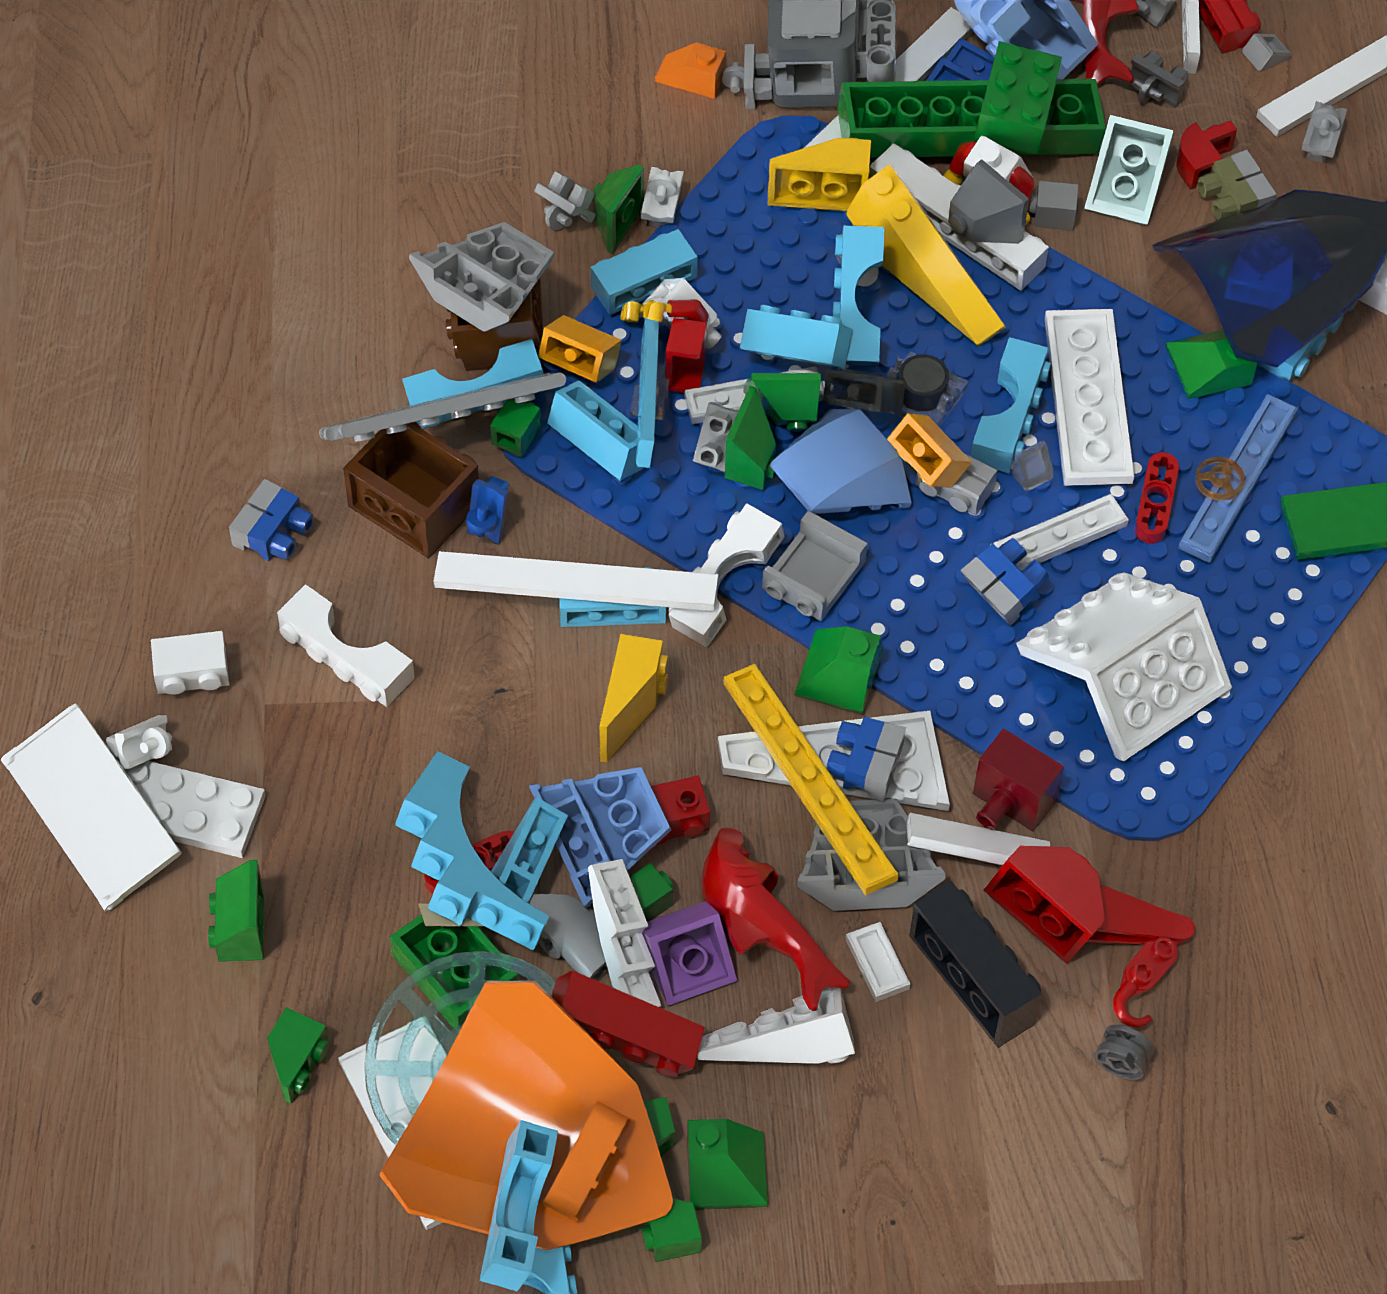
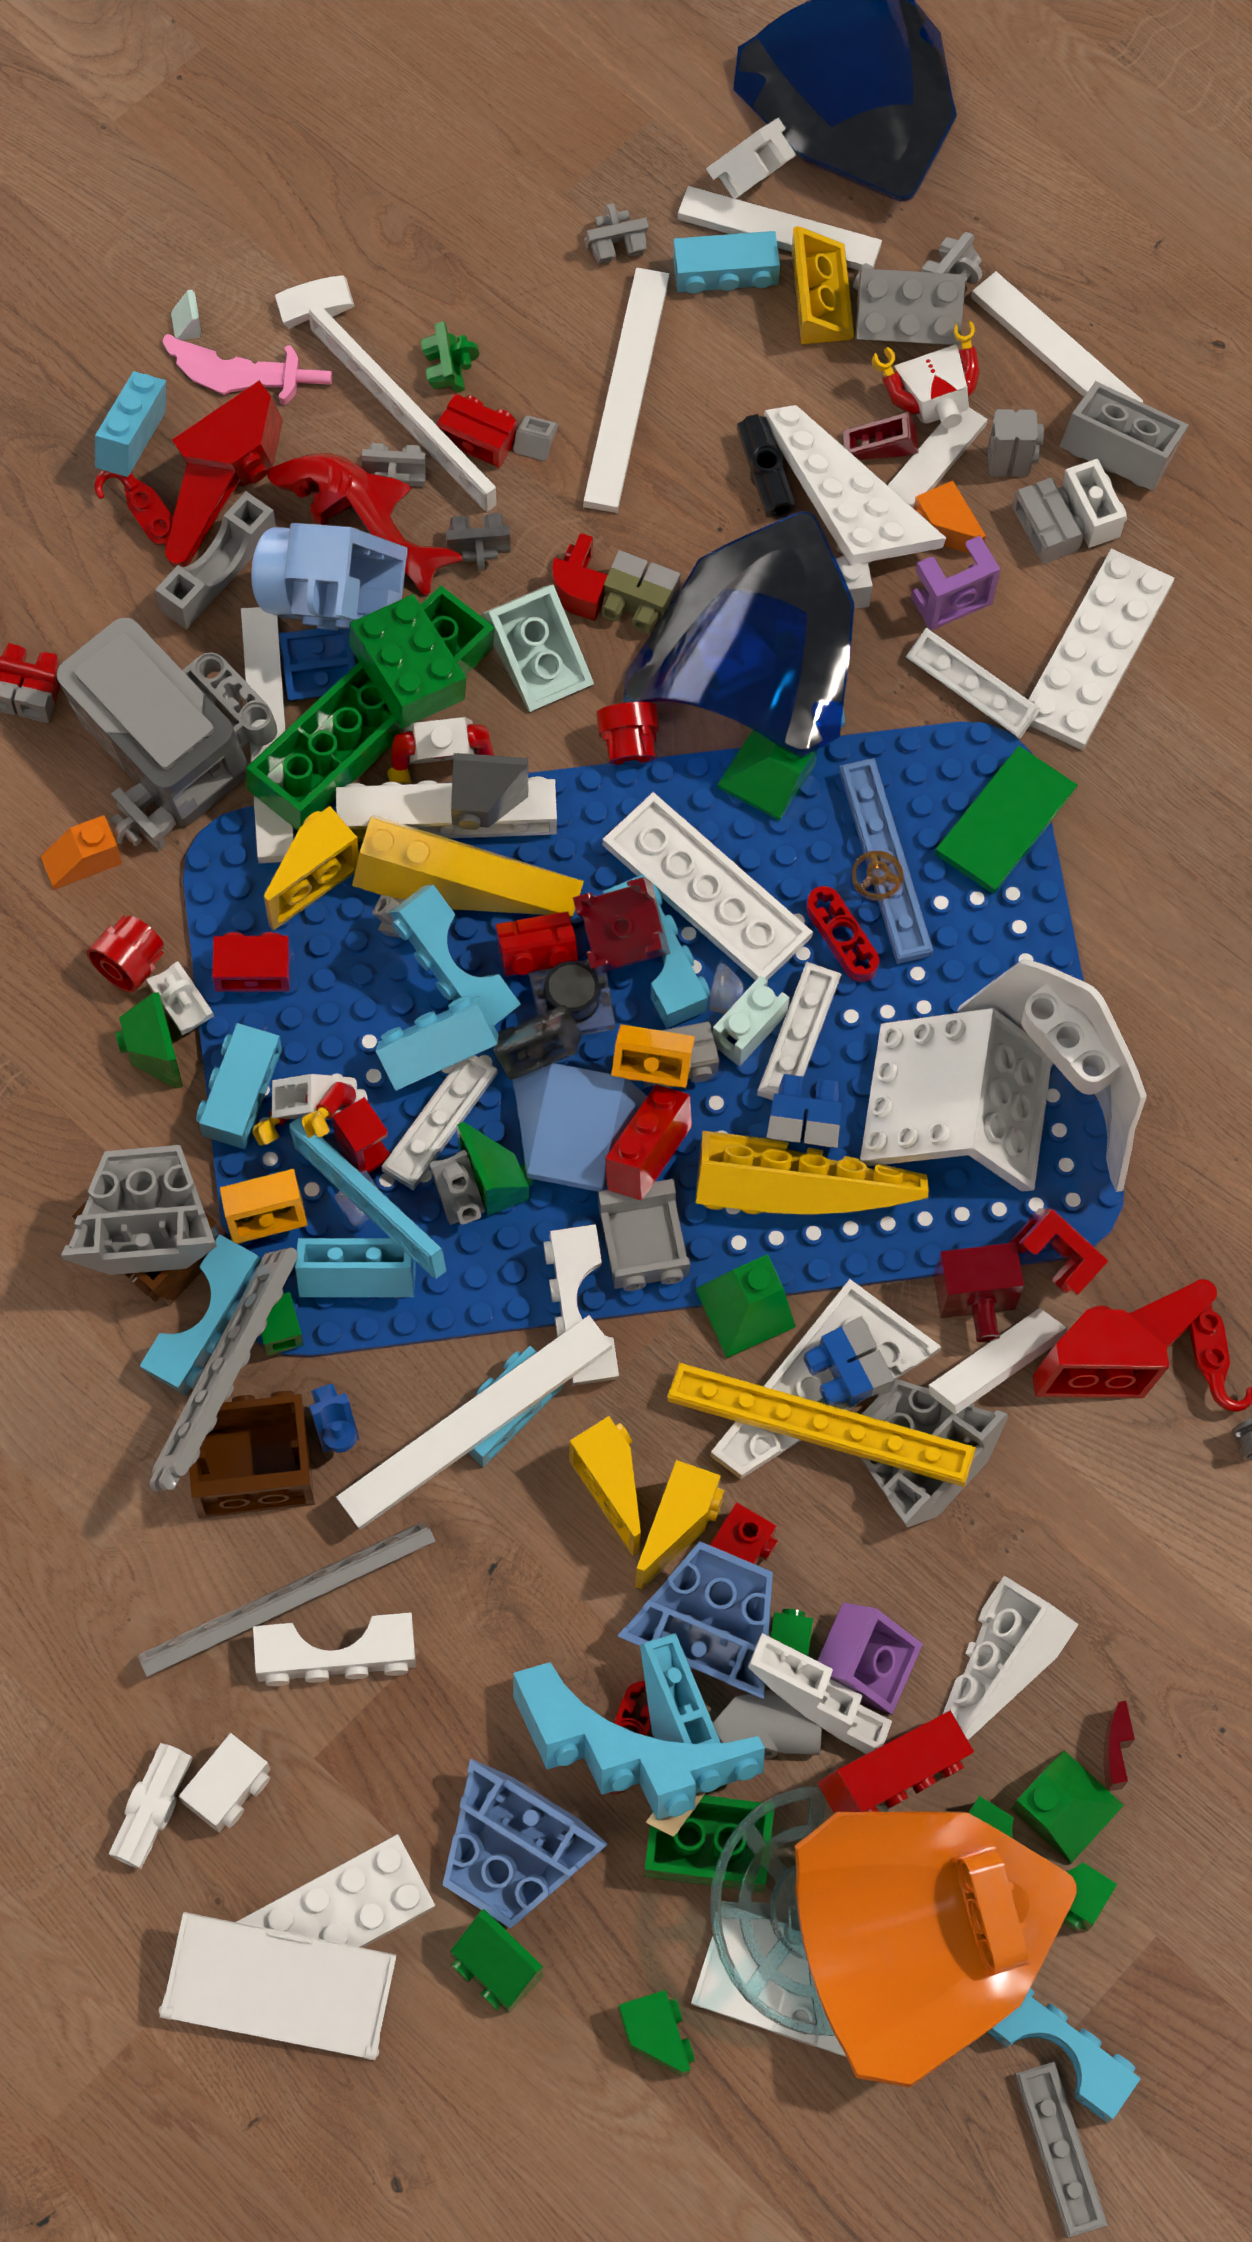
camera: 45 degrees left, 10 degrees up
white hips [106,715,172,769] -> none
blue hips [229,479,314,562] -> none
medium azure arch [479,1120,558,1291] -> none
light grey hips [534,171,596,230] -> none
red piece [701,828,850,1011] -> none
green slope [743,373,821,432] -> none
white tile [846,922,910,1002] -> none
black brick [909,880,1042,1048] -> none
light grey brick [1029,181,1078,230] -> none
light grey hips [1301,101,1347,163] -> none
none -> red piece [87,915,164,993]
none -> white piece [109,1743,193,1869]
none -> light grey tile [138,1522,435,1677]
none -> red brick [212,932,291,992]
none -> medium blue wedge [443,1759,608,1929]
none -> red brick [496,911,578,977]
none -> dark red panel [573,877,670,974]
none -> red piece [596,702,659,765]
none -> red brick [605,1084,692,1201]
none -> yellow slope [635,1460,725,1590]
none -> yellow wedge [696,1131,929,1214]
none -> light aqua brick [712,975,790,1067]
none -> white windscreen [957,959,1147,1192]
none -> red panel [1009,1208,1108,1295]
none -> dark red slope [1103,1701,1135,1791]

